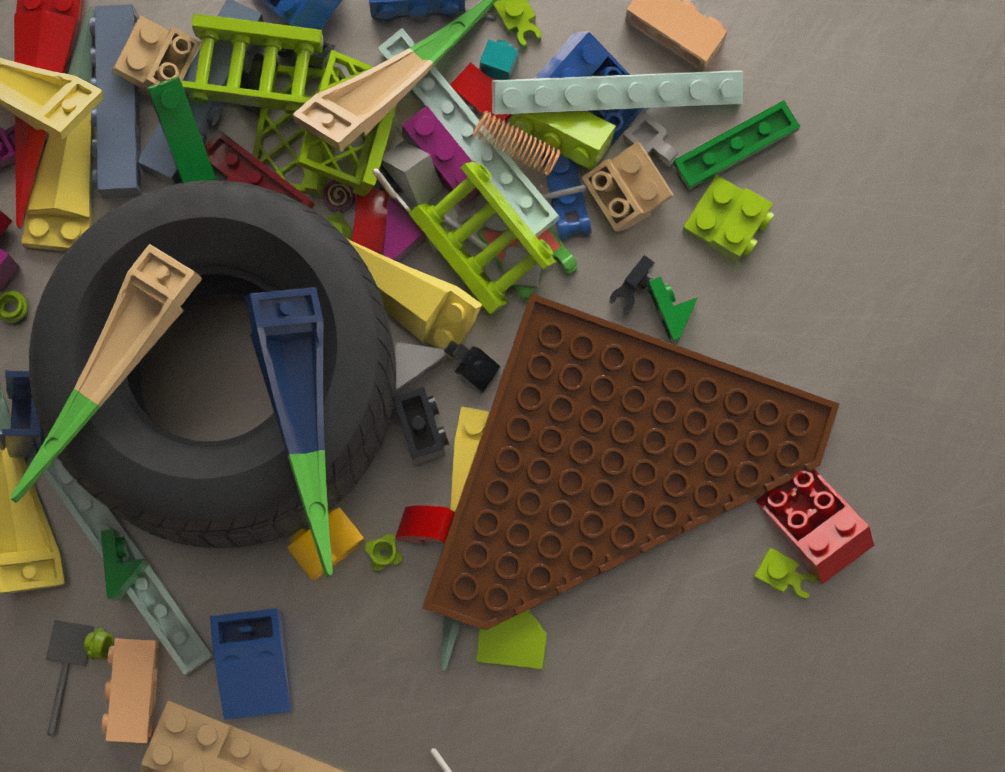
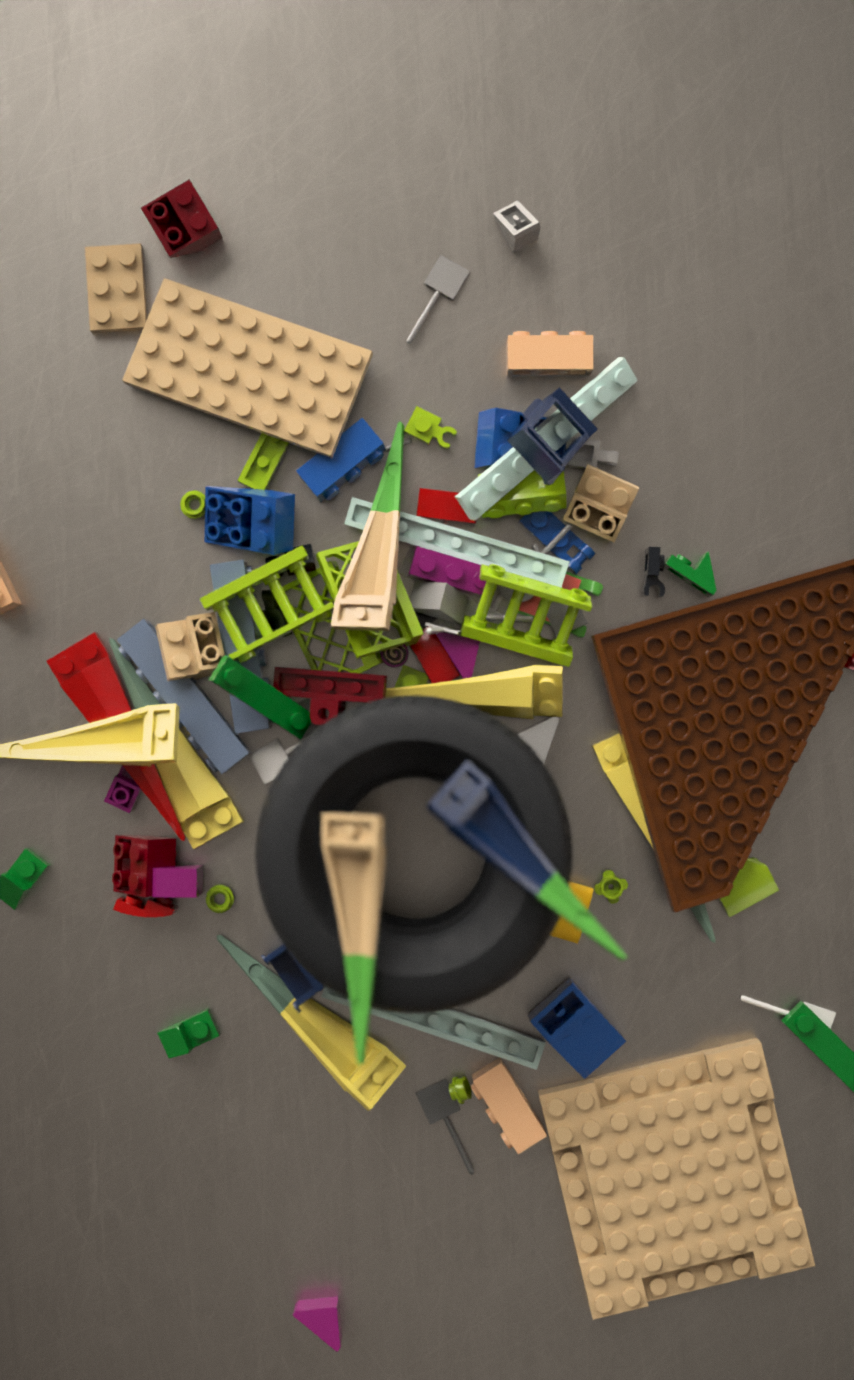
camera: 35 degrees left, 10 degrees up
green slope [101,529,149,601] -> none
black brick [394,387,449,465] -> none
red slope [395,505,455,544] -> none
black plate [444,341,501,392] -> none
light nougat piece [473,111,560,176] -> none
teal plate [479,39,518,80] -> none
green plate [673,100,800,190] -> none
lime plate [683,174,774,263] -> none
none -> dark blue piece [507,387,598,485]

